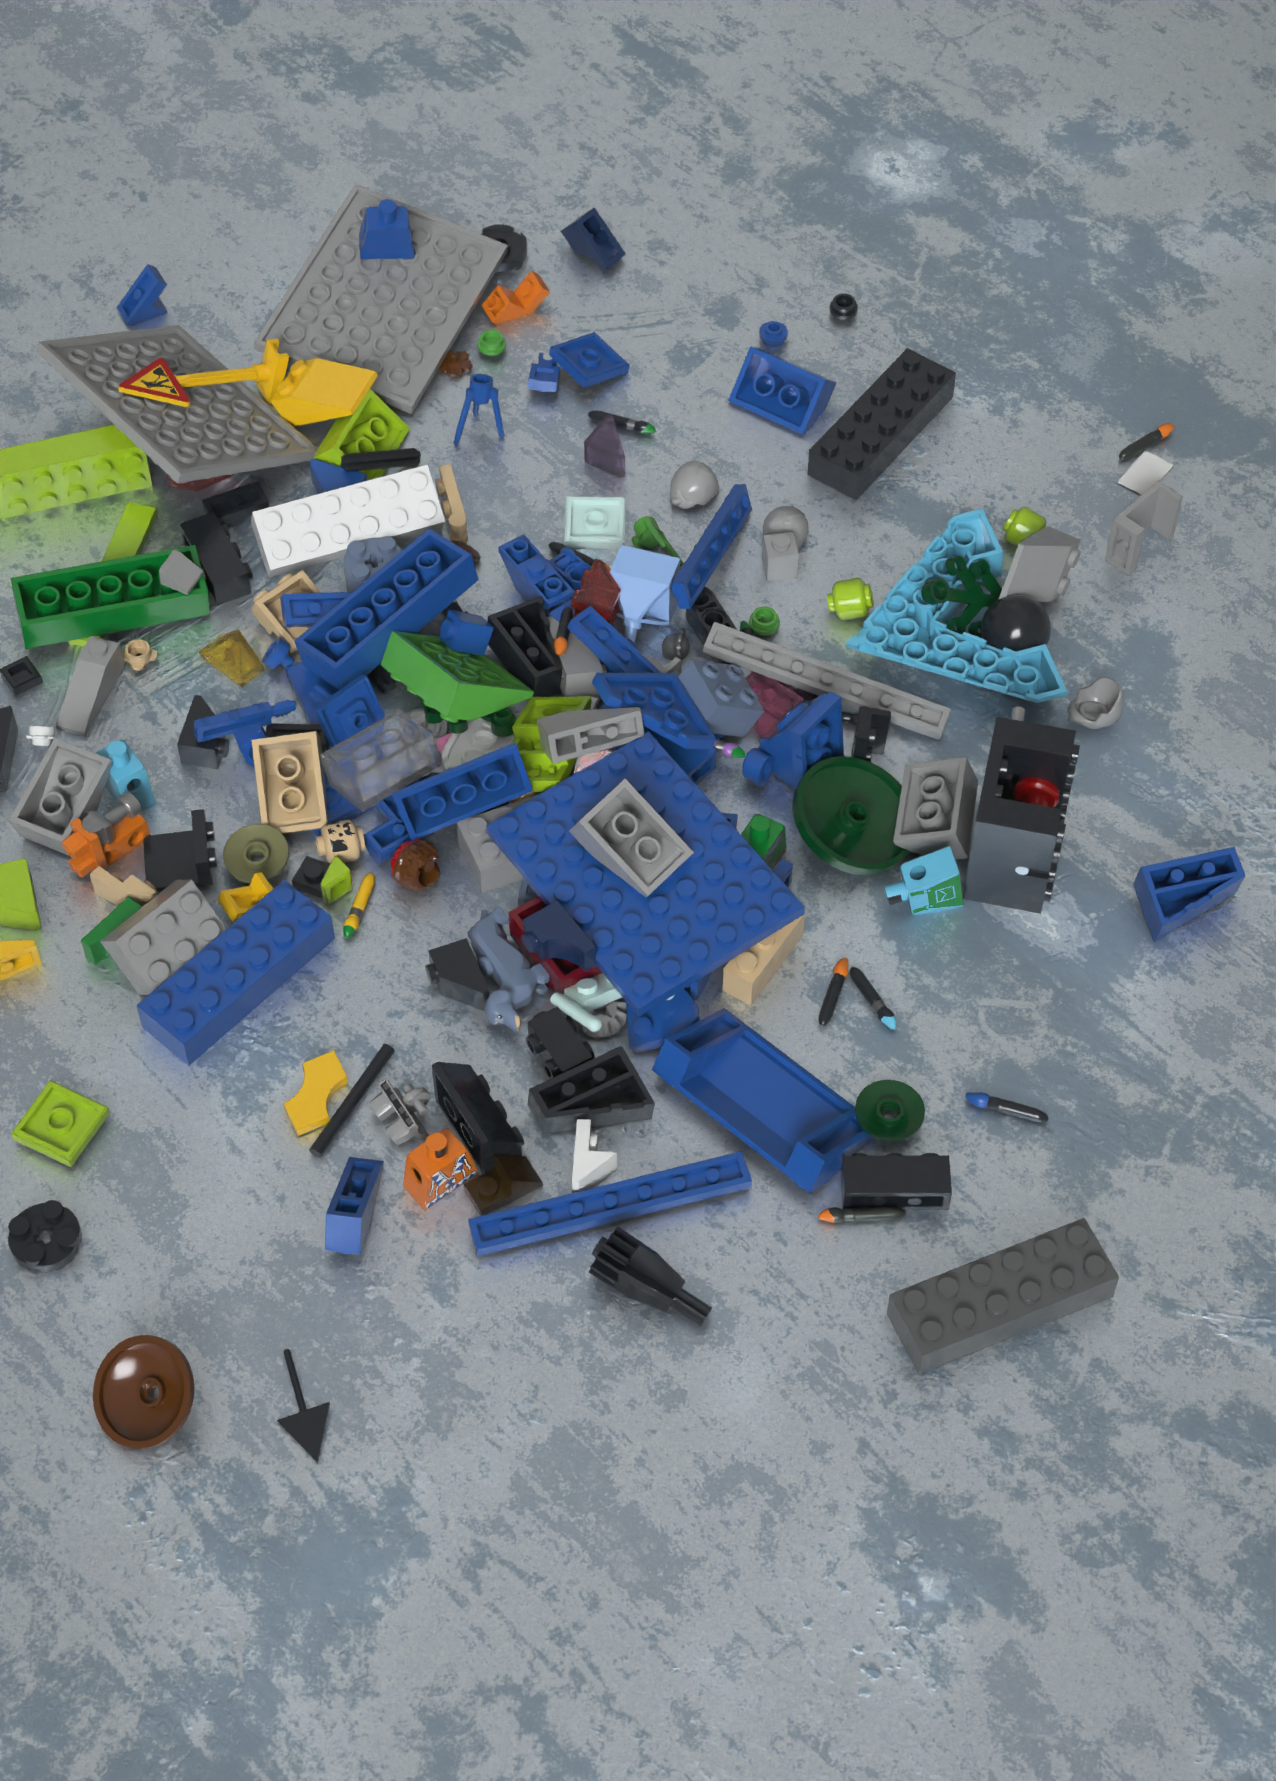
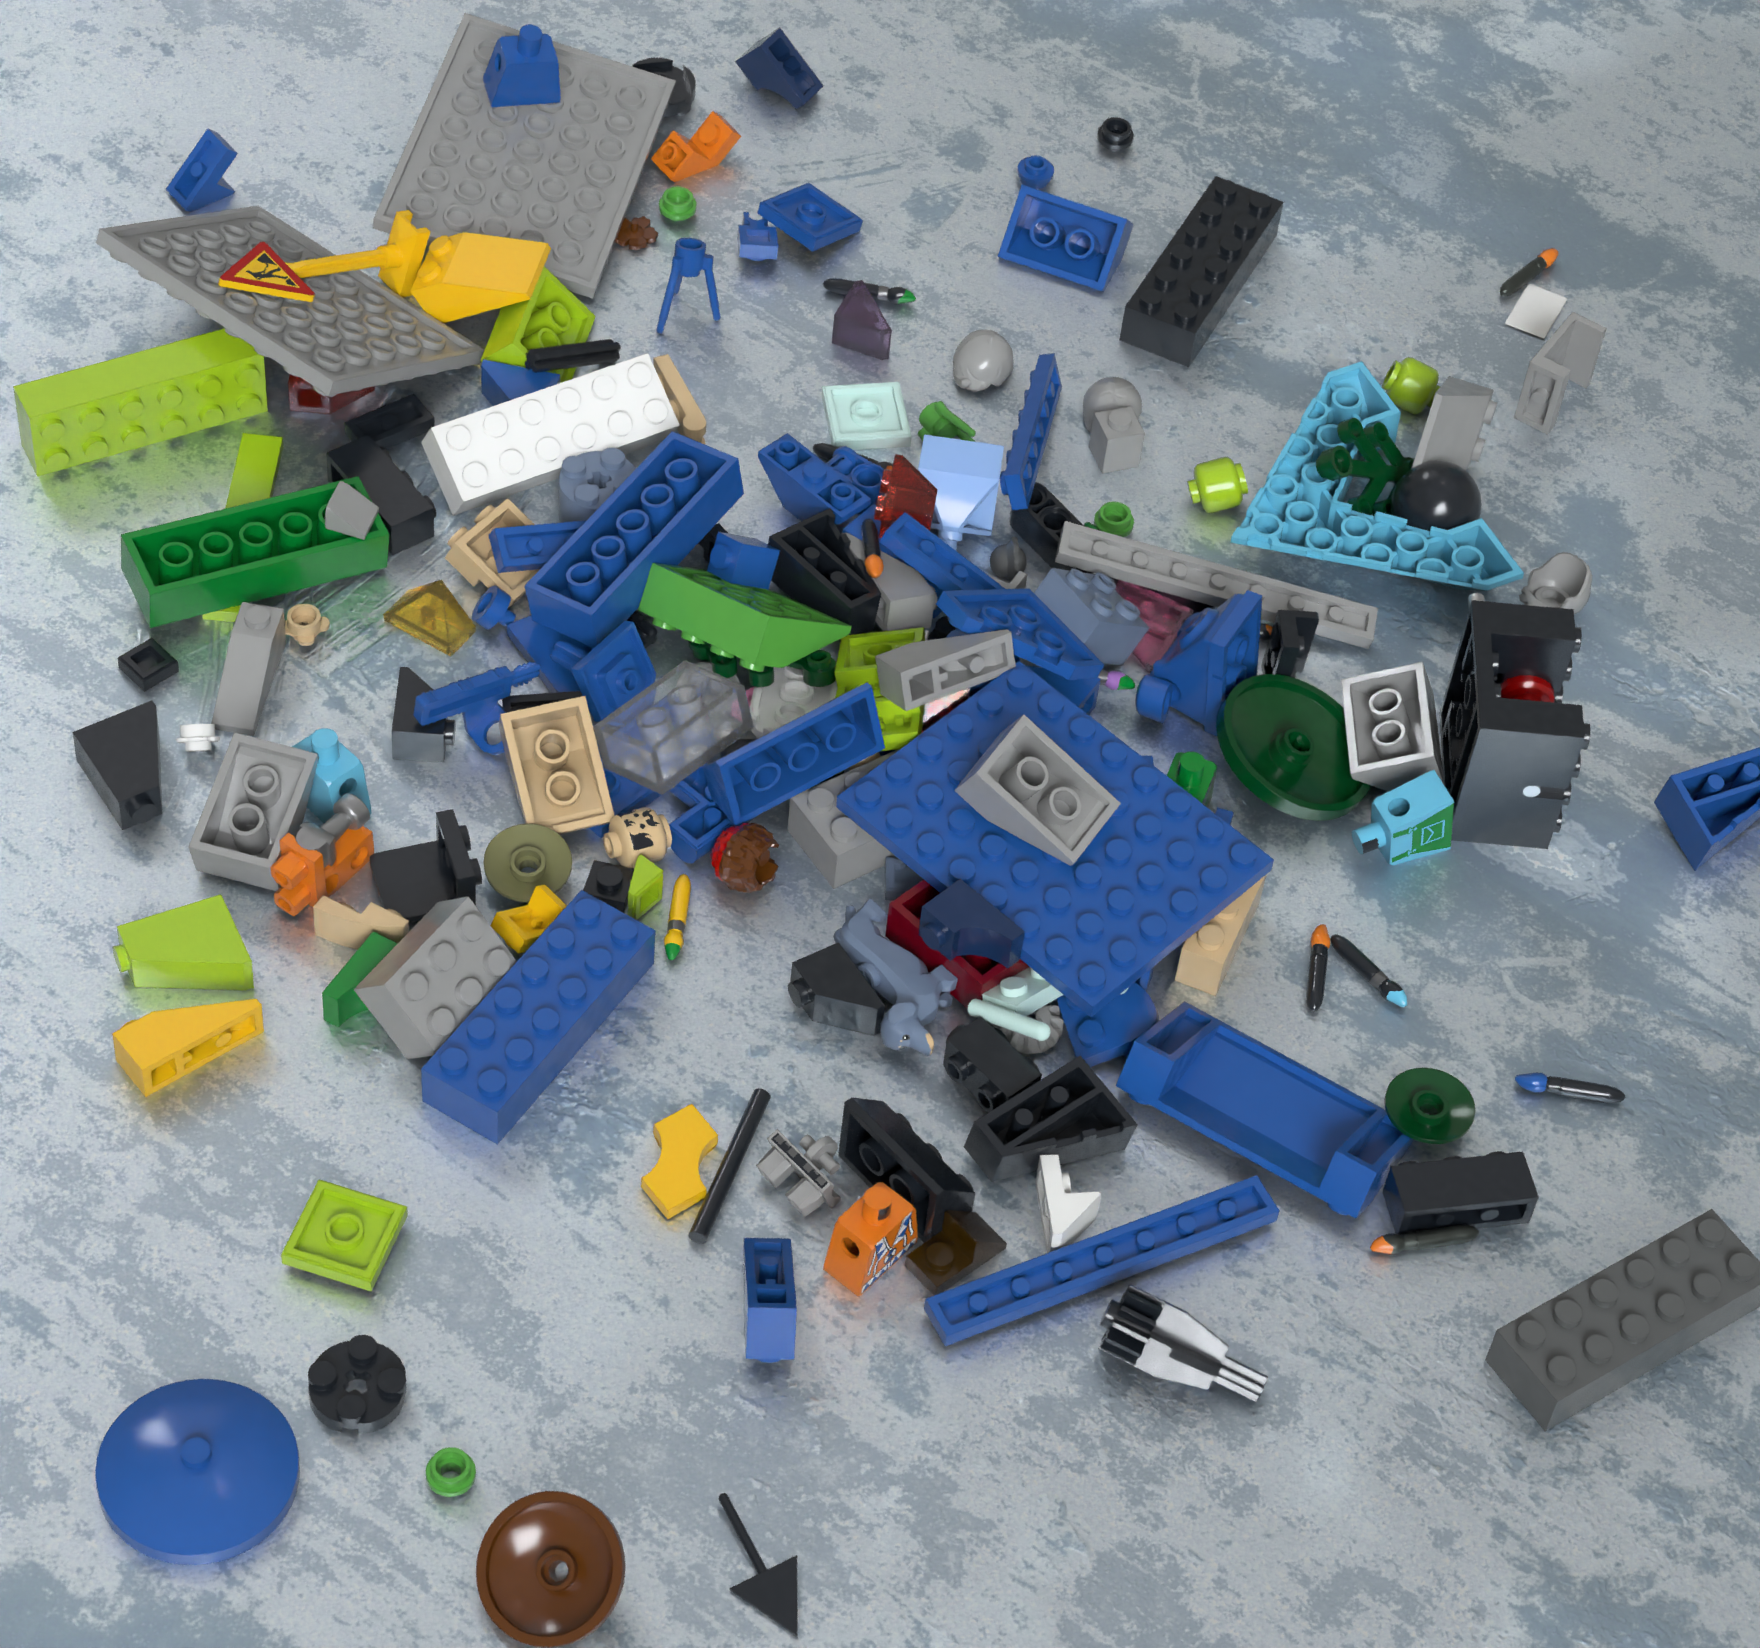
camera: 15 degrees left, 5 degrees down
none -> bright green plate [426,1447,476,1497]

